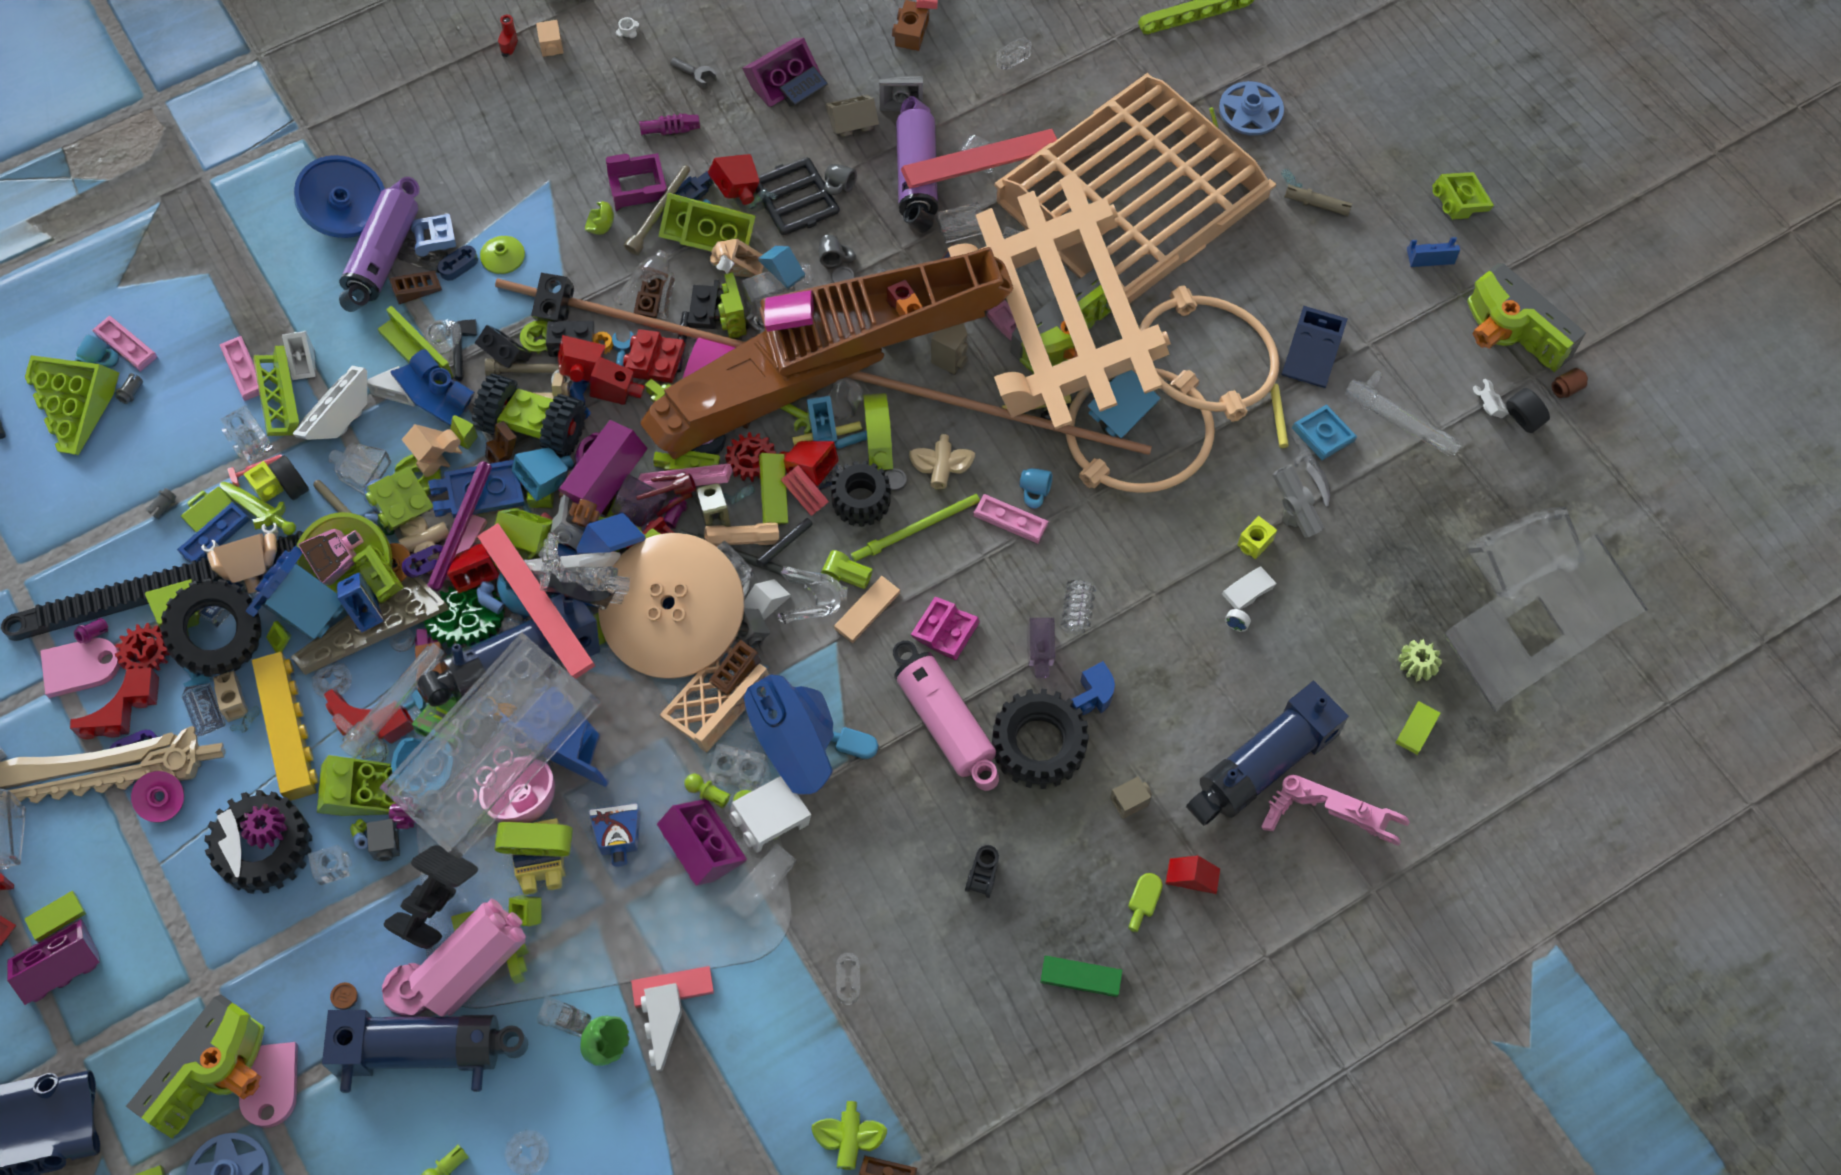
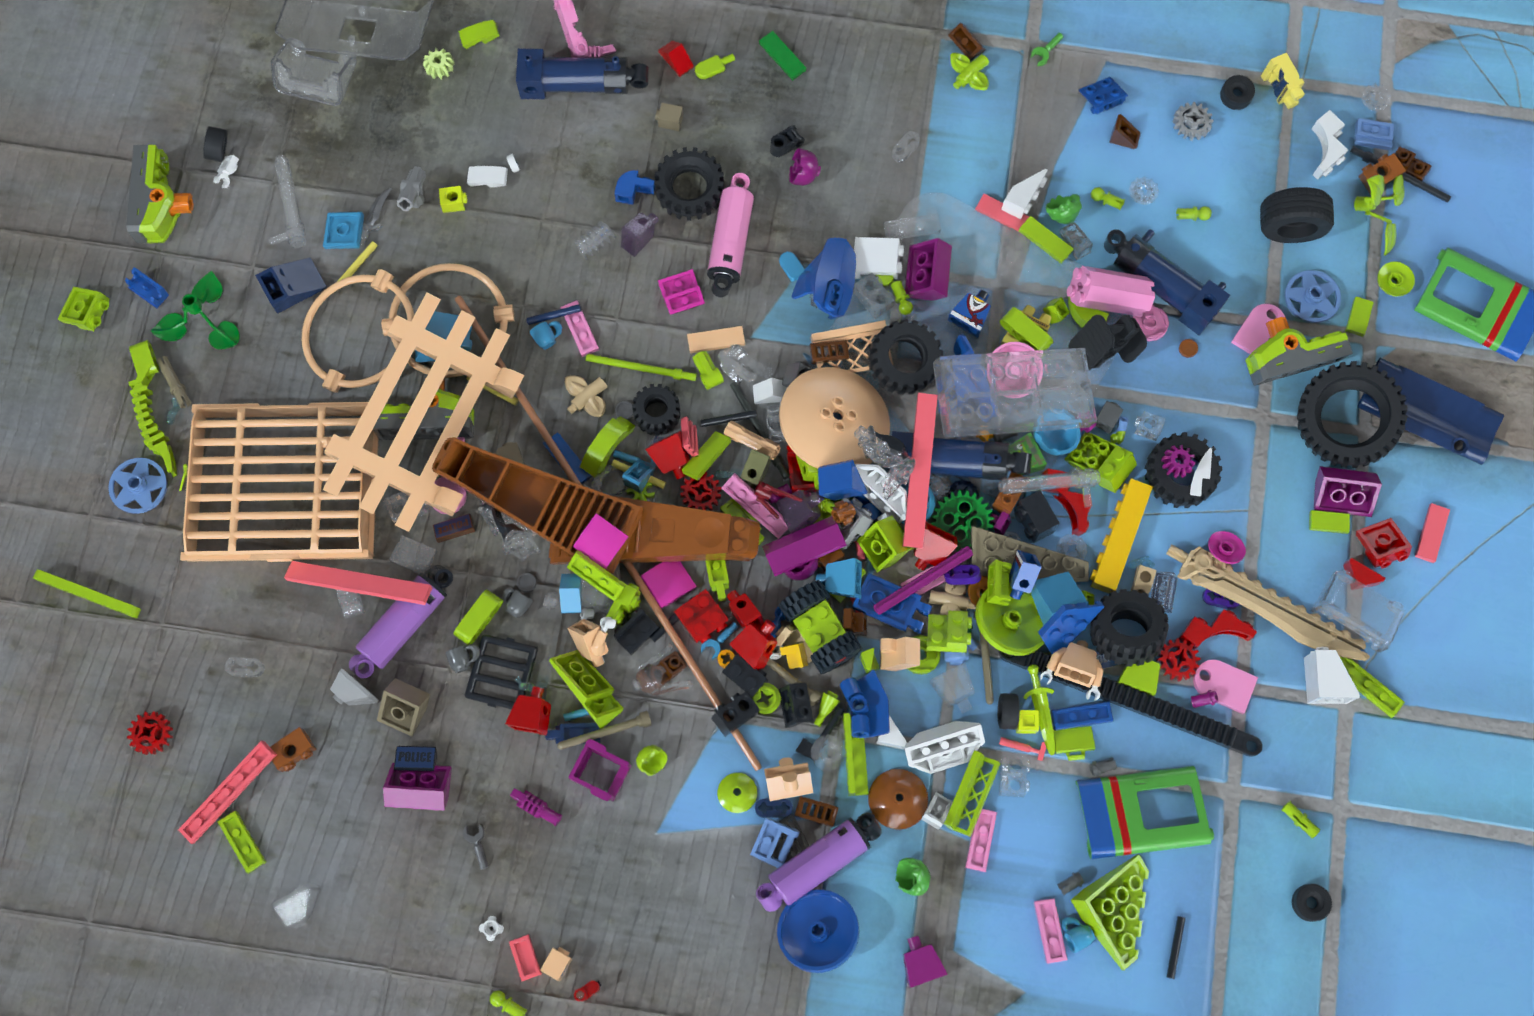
camera: 140 degrees left, 10 degrees up
torso [298,529,363,586] -> none
medium blue arm [477,581,504,614] -> none
leg [886,279,923,317] -> none
copper brick [1551,368,1588,398] -> none
none -> lime piece [128,340,178,477]
none -> green plant [151,271,240,350]
none -> lime beam [453,589,503,645]
none -> coral tile [509,934,542,982]
none -> dark blue bar [526,304,582,325]
none -> blue tile [543,432,592,484]
none -> lime tile [567,550,626,602]
none -> light nougat piece [764,757,813,801]
none -> yellow panel [780,642,808,669]
none -> magenta cylinder [789,148,821,186]
none -> lime cone [814,690,840,727]
none -> black tyre [868,319,943,395]
none -> dark orange dish [868,769,928,830]
none -> bright green hair [895,858,931,896]
none -> magenta torso [903,935,948,988]
none -> black brick [1014,490,1060,543]
none -> lime tile [1018,216,1074,264]
none -> bright green piece [1076,766,1214,859]
none -> lime pin [1090,187,1125,210]
none -> black tyre [1297,361,1408,468]

